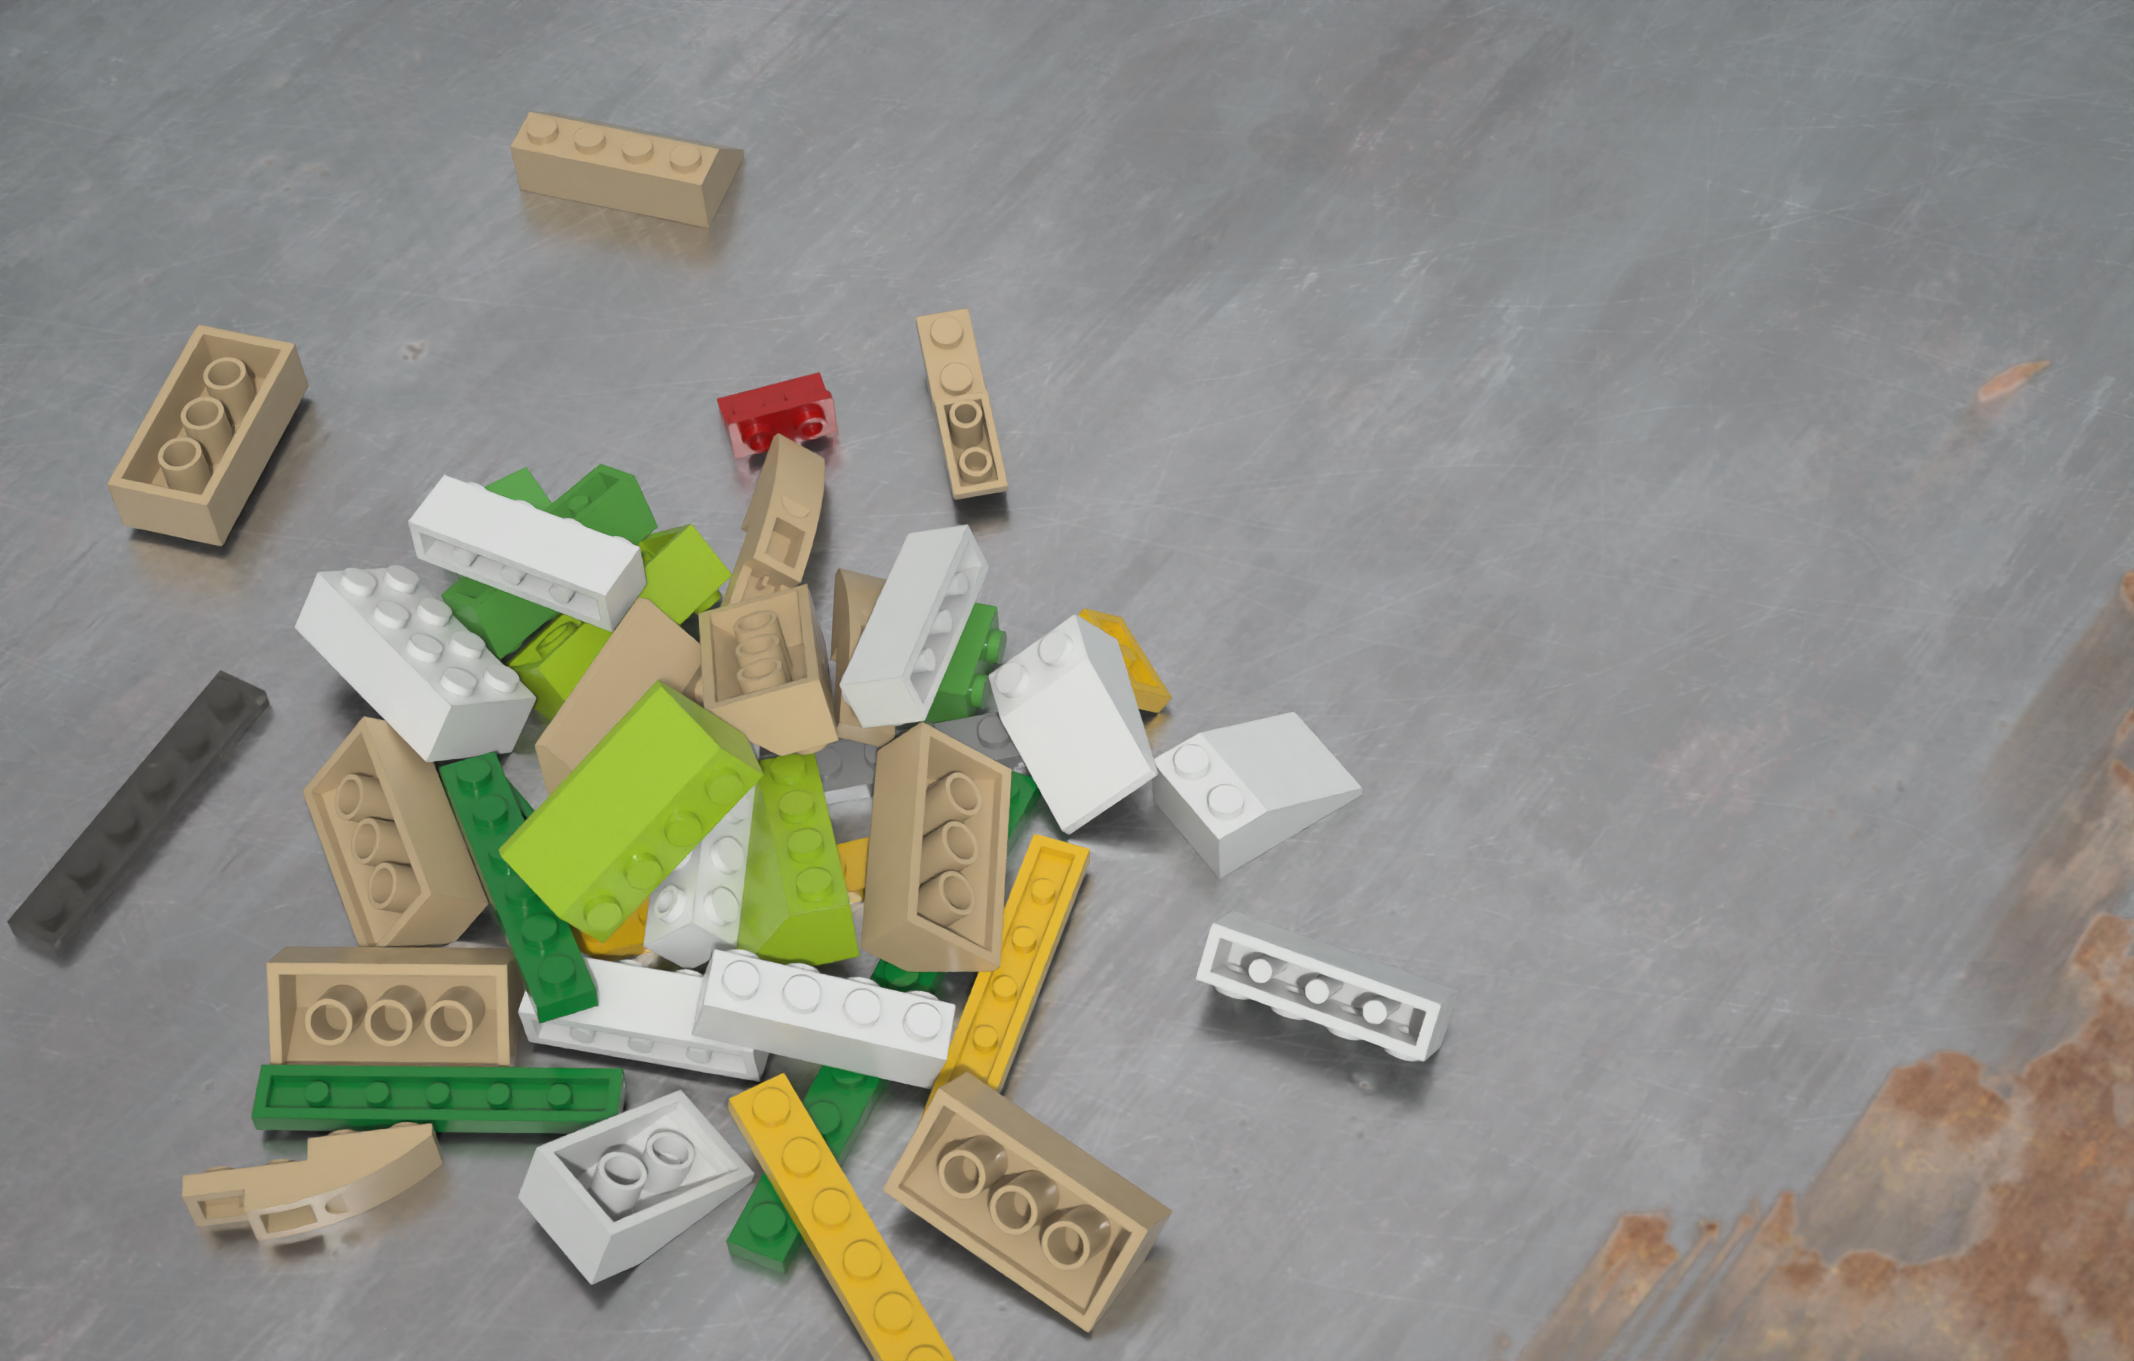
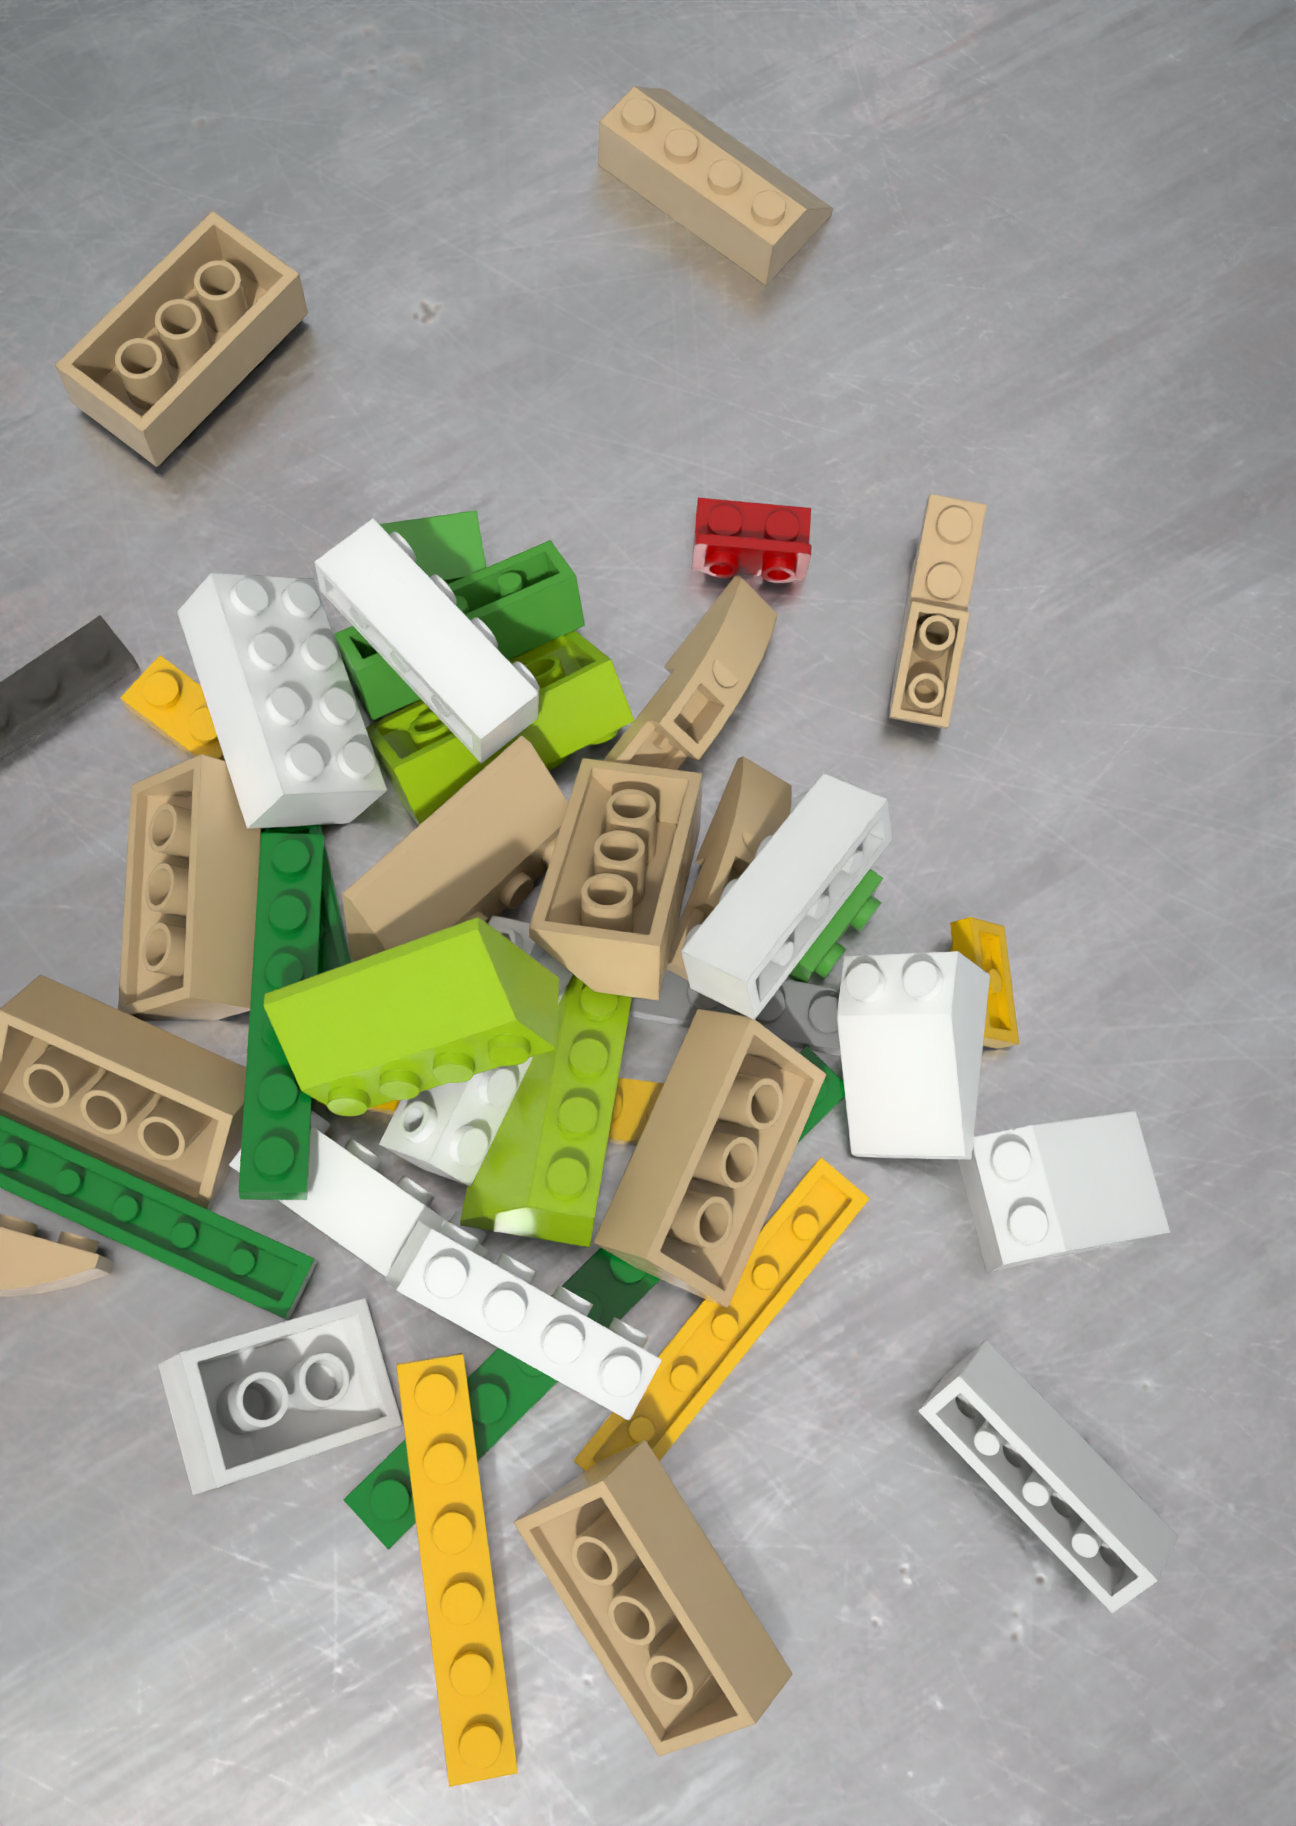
camera: 10 degrees right, 20 degrees up
none -> yellow plate [120,655,225,761]

